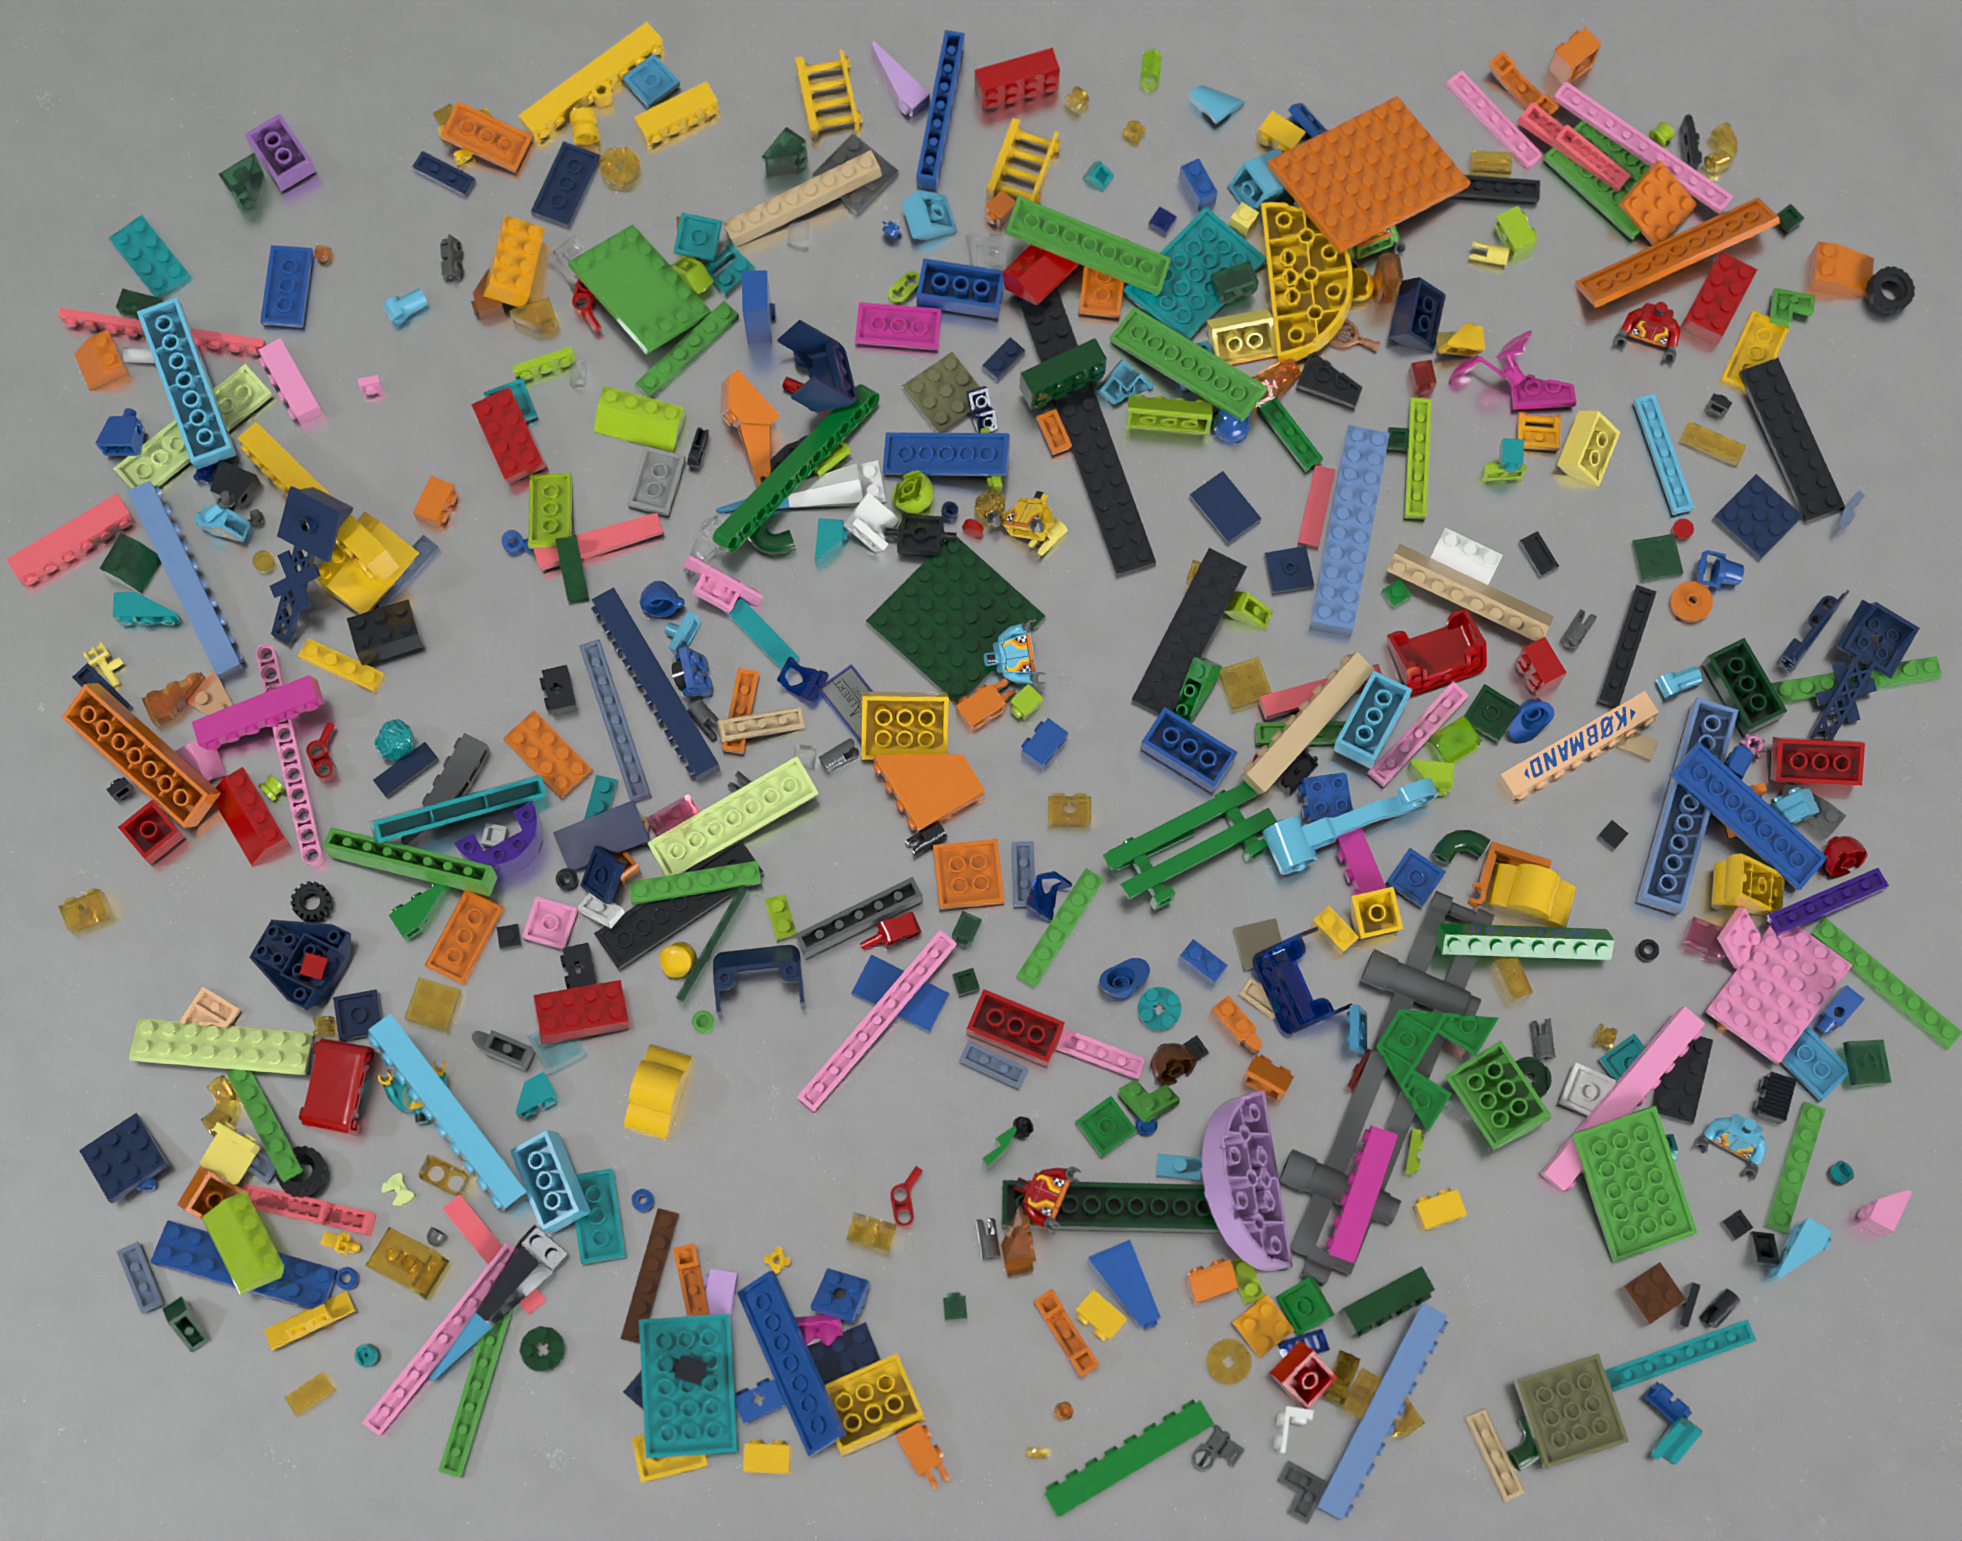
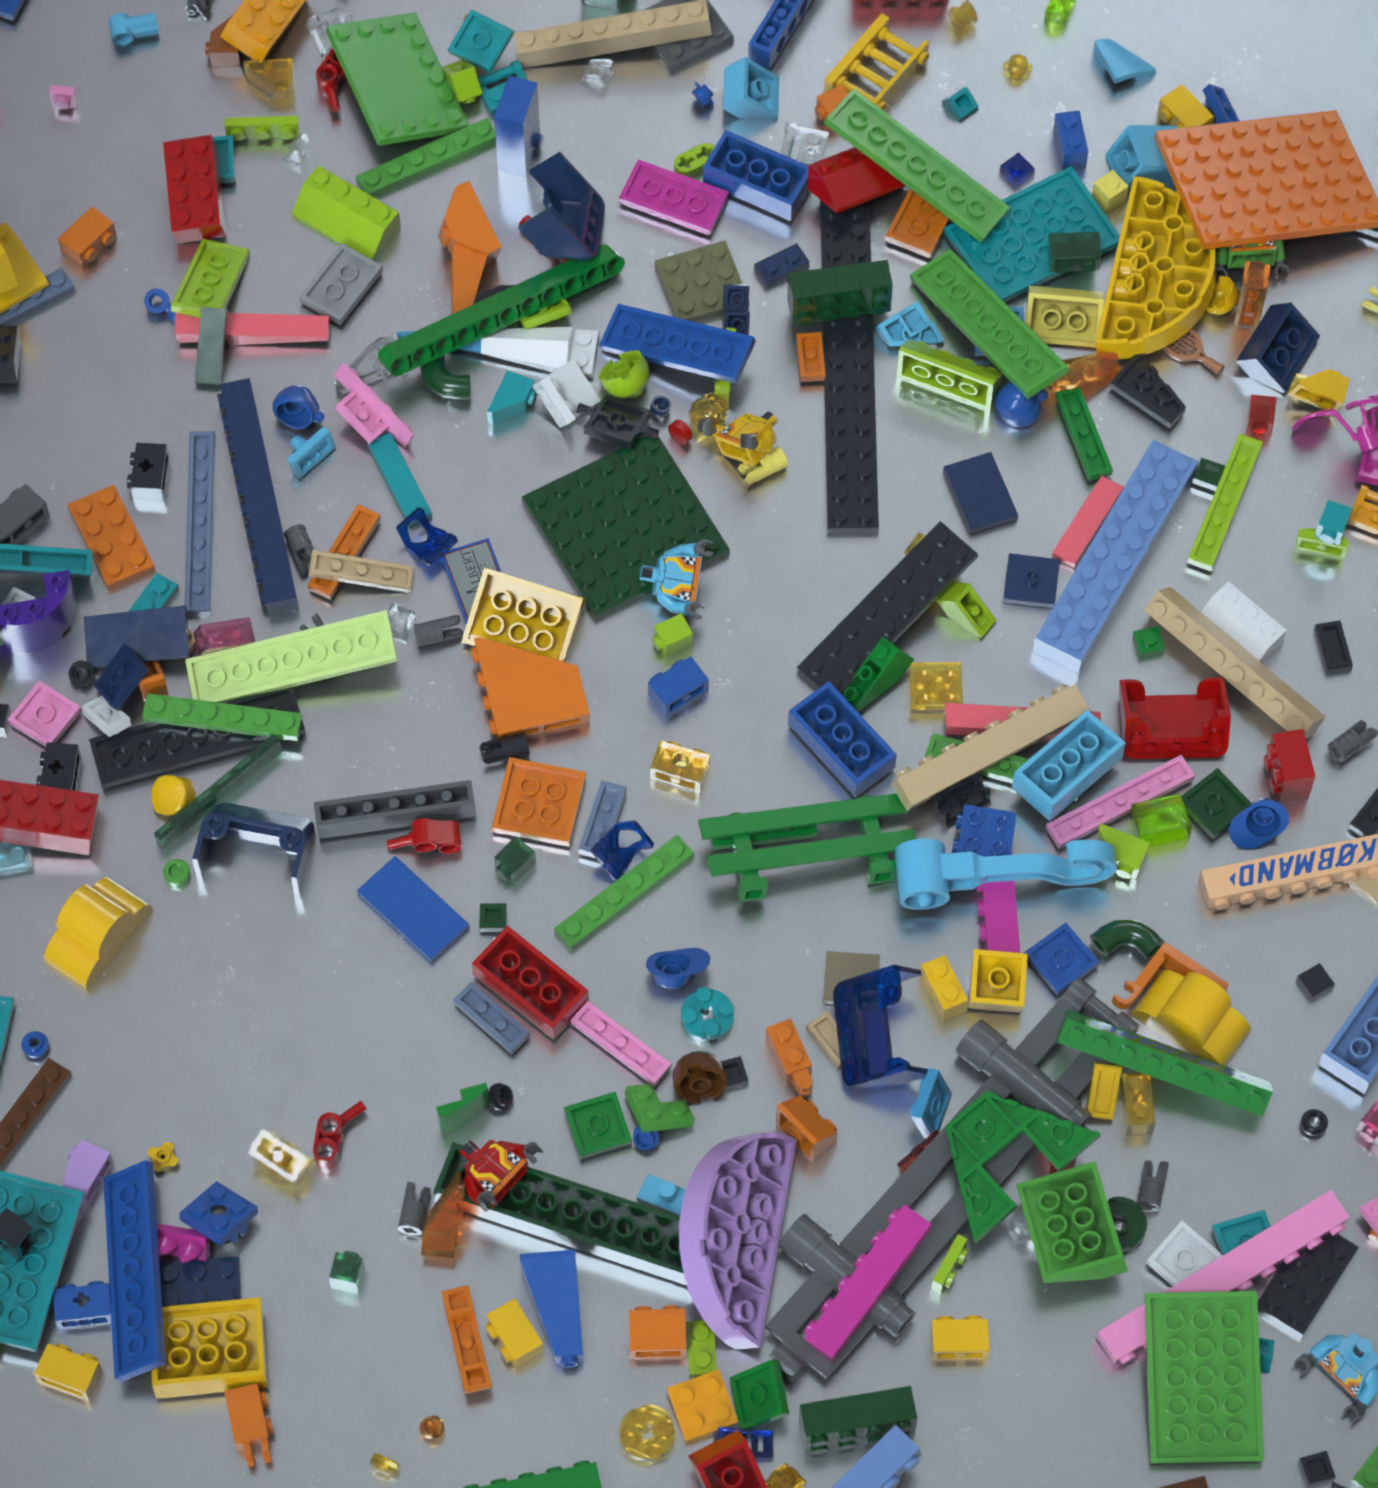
camera: 20 degrees right, 10 degrees down
blue piece [671,646,713,698] -> none
orange slope [673,1243,710,1316] -> none
black piece [687,427,709,468] -> none
lime plate [764,893,797,942] -> none
bright pink plate [797,930,957,1112] -> none
orange hinge [956,678,1017,732] -> none
blue brick [1178,939,1228,987] -> none
clear yellow wheel [1593,1023,1617,1050] -> none
none -> yellow tile [1086,1061,1122,1120]

